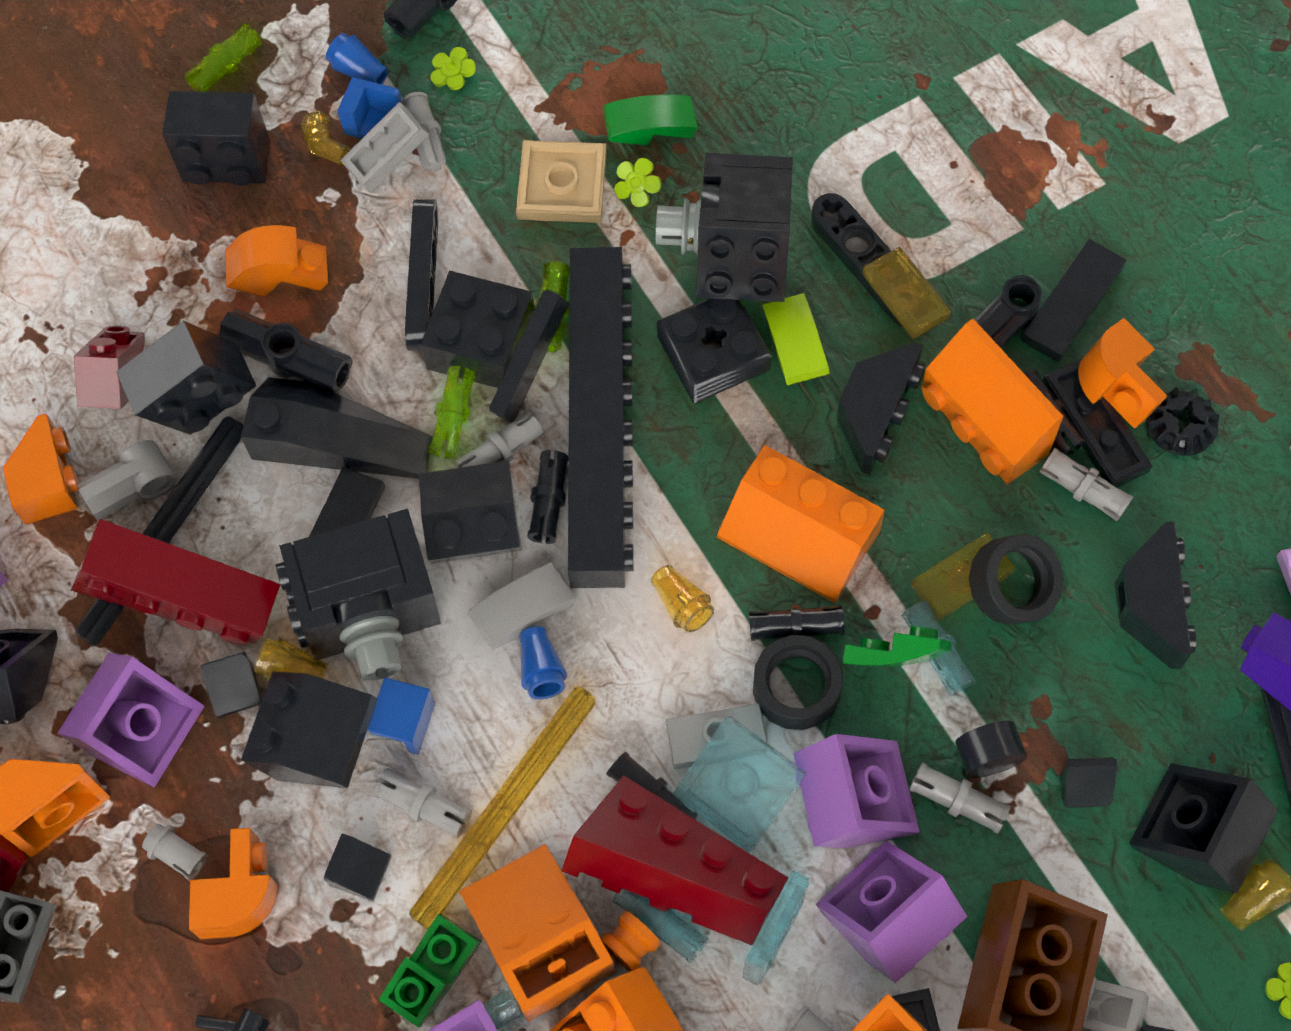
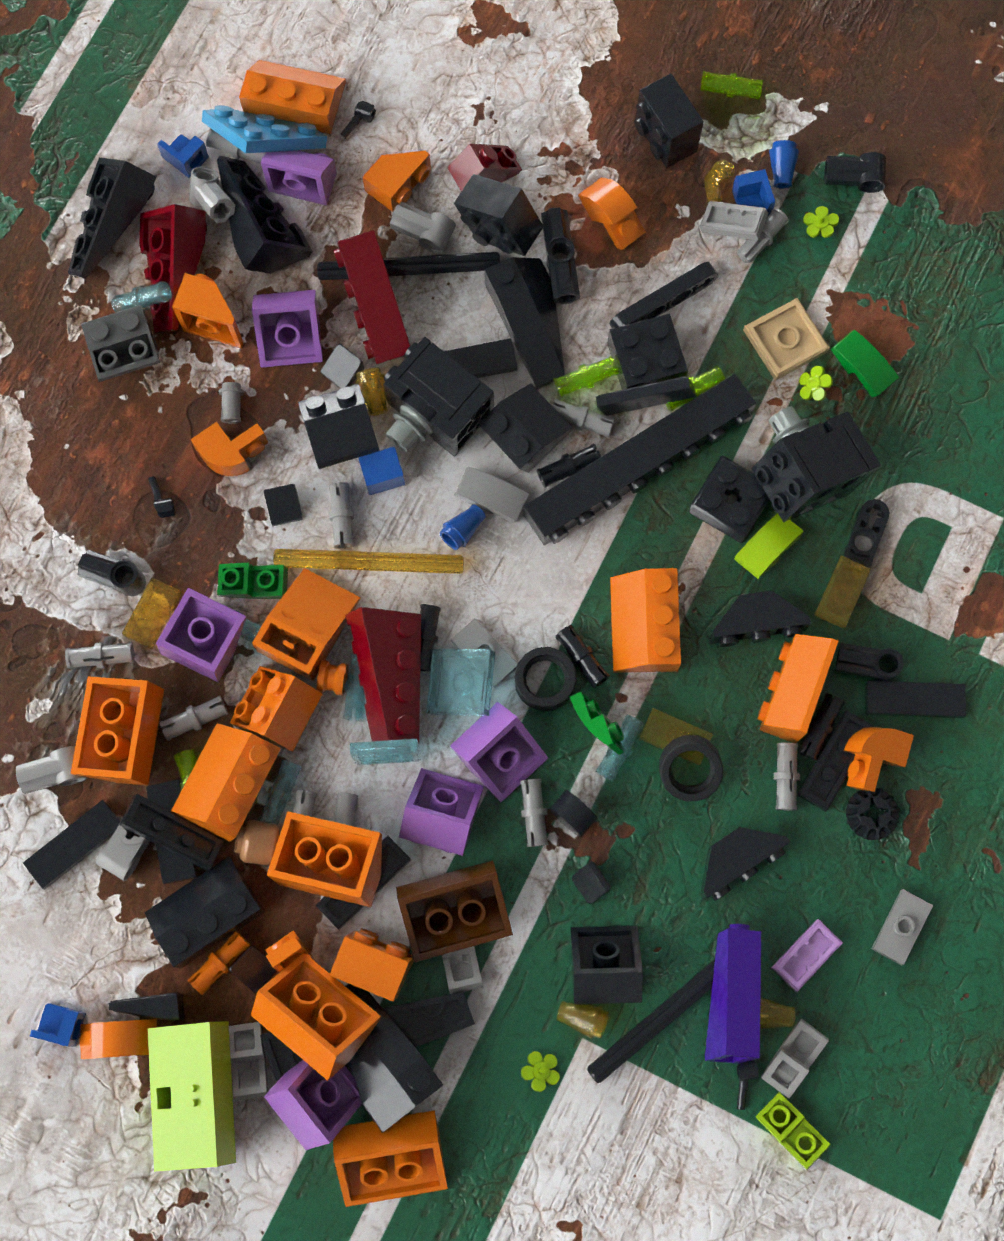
camera: 55 degrees right, 10 degrees up
clear yellow cone [650,565,714,633] -> none

